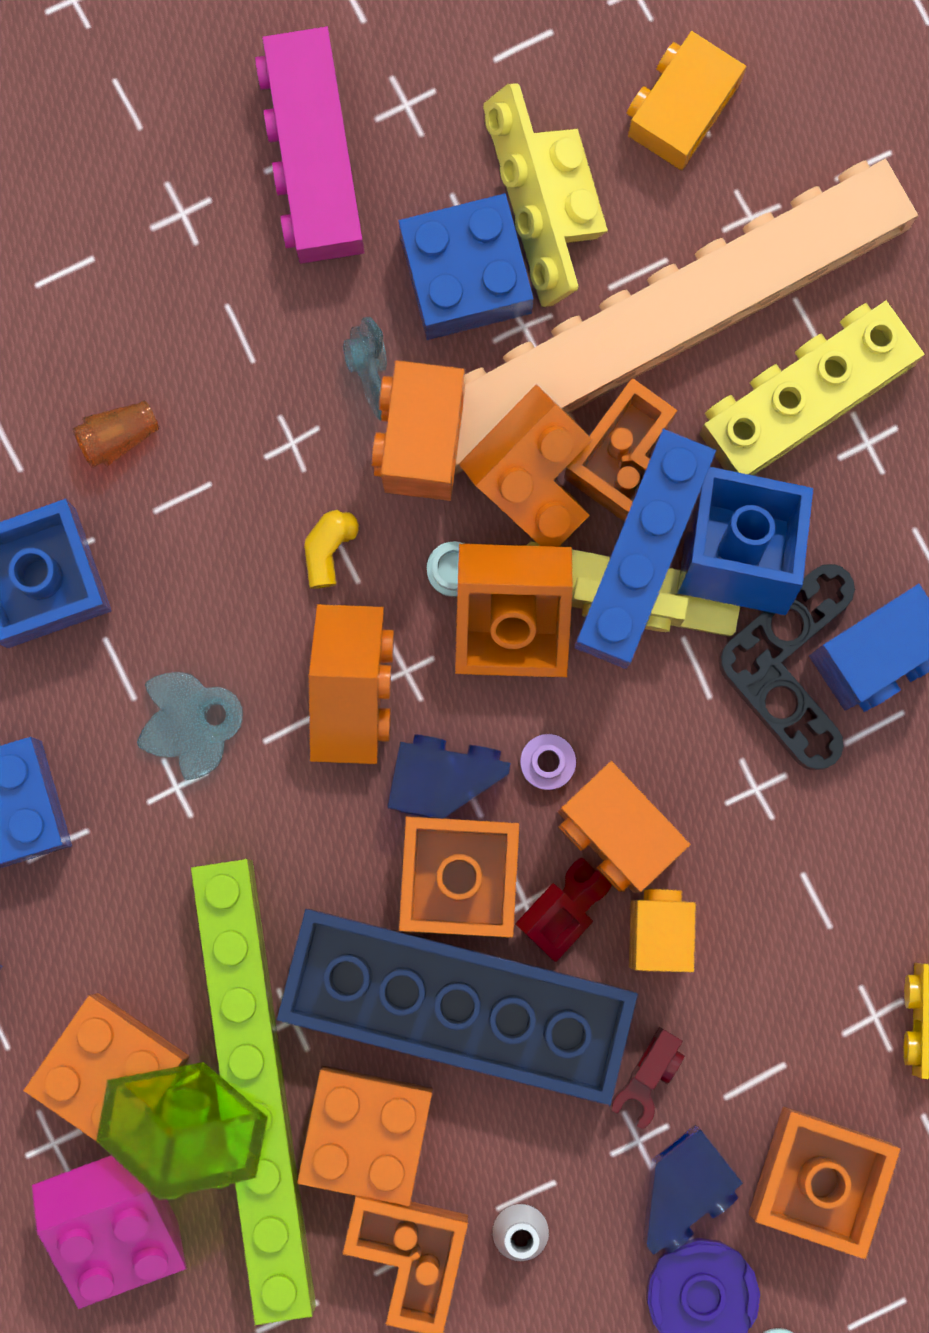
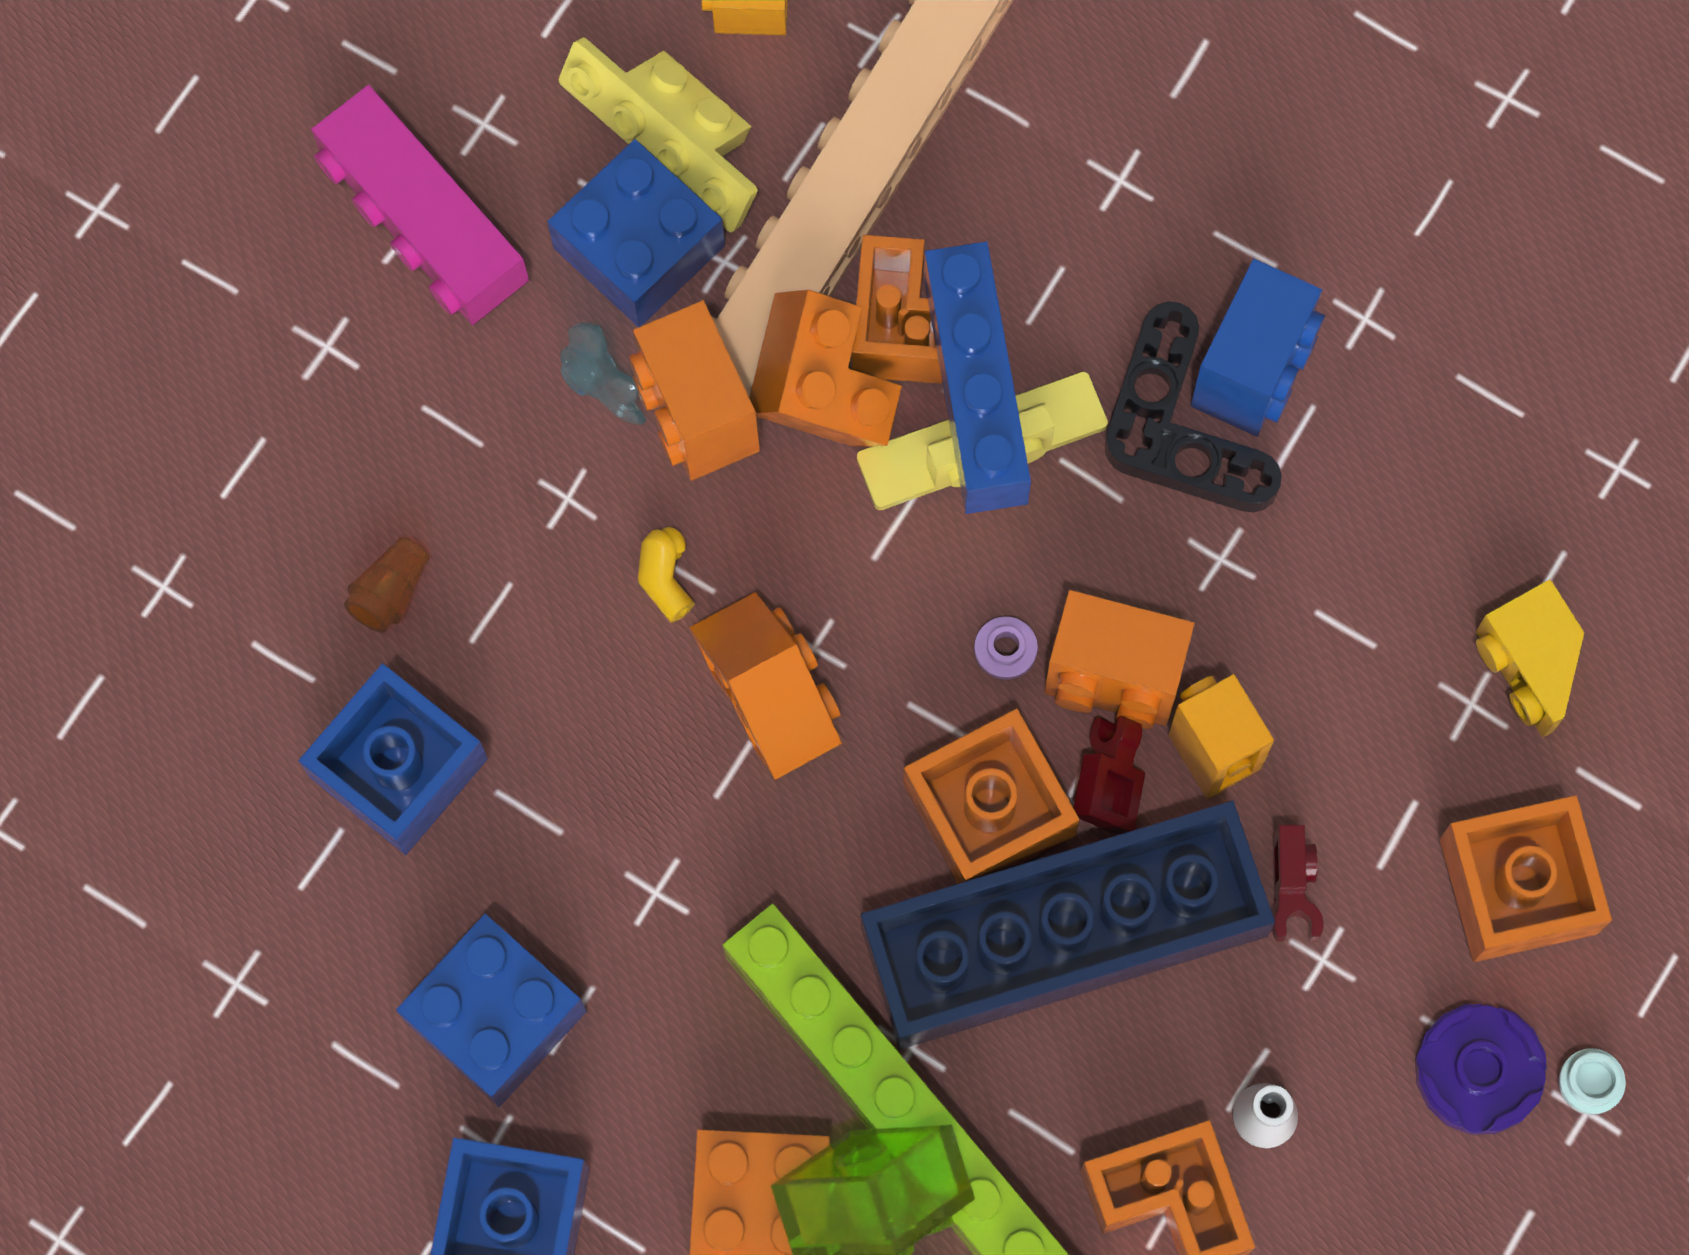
camera: 30 degrees left, 10 degrees down
clear light blue plate [137,672,243,780] -> none
orange brick [297,1066,433,1207] -> none
clear blue slope [387,734,511,819] -> none
light aqua plate [427,541,465,597] -> none
orange brick [455,544,573,677] -> none
clear blue slope [643,1124,743,1255] -> none
blue brick [677,467,813,615] -> none
light yellow brick [699,300,924,476] -> none

